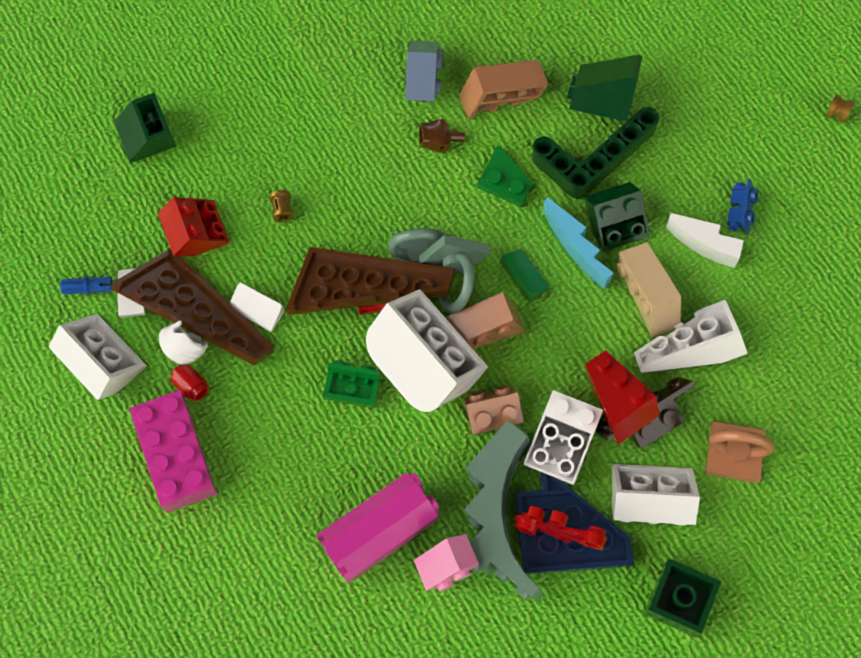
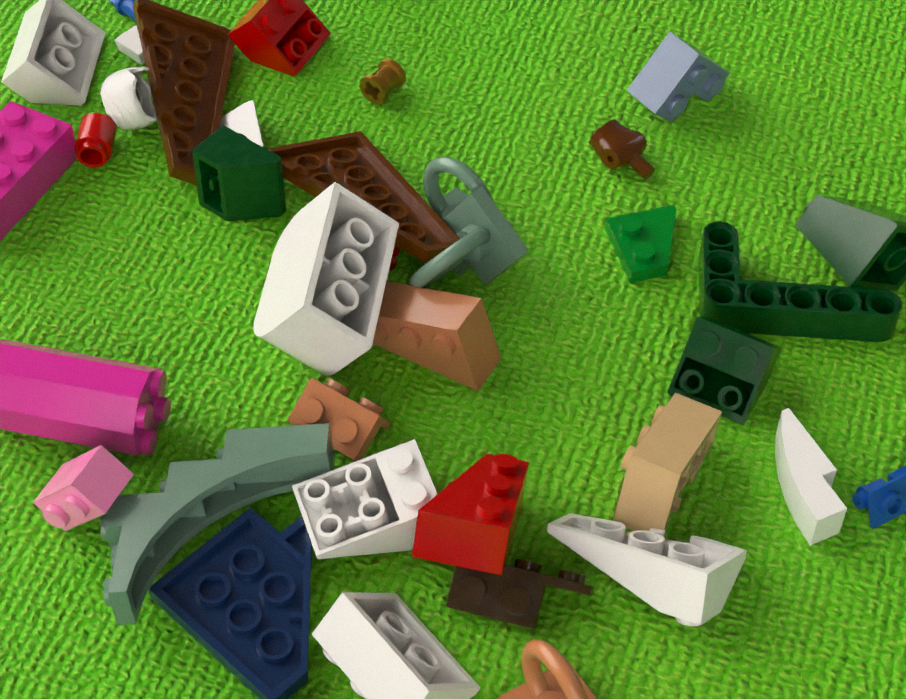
camera: 45 degrees right, 20 degrees down
green bracket [323,361,381,408] -> none
nougat wedge [459,60,548,120] -> none
green slope [500,249,550,302] -> none
red plant [514,506,607,550] -> none
medium azure slope [543,197,613,289] -> none
none -> dark green slope [192,125,286,221]

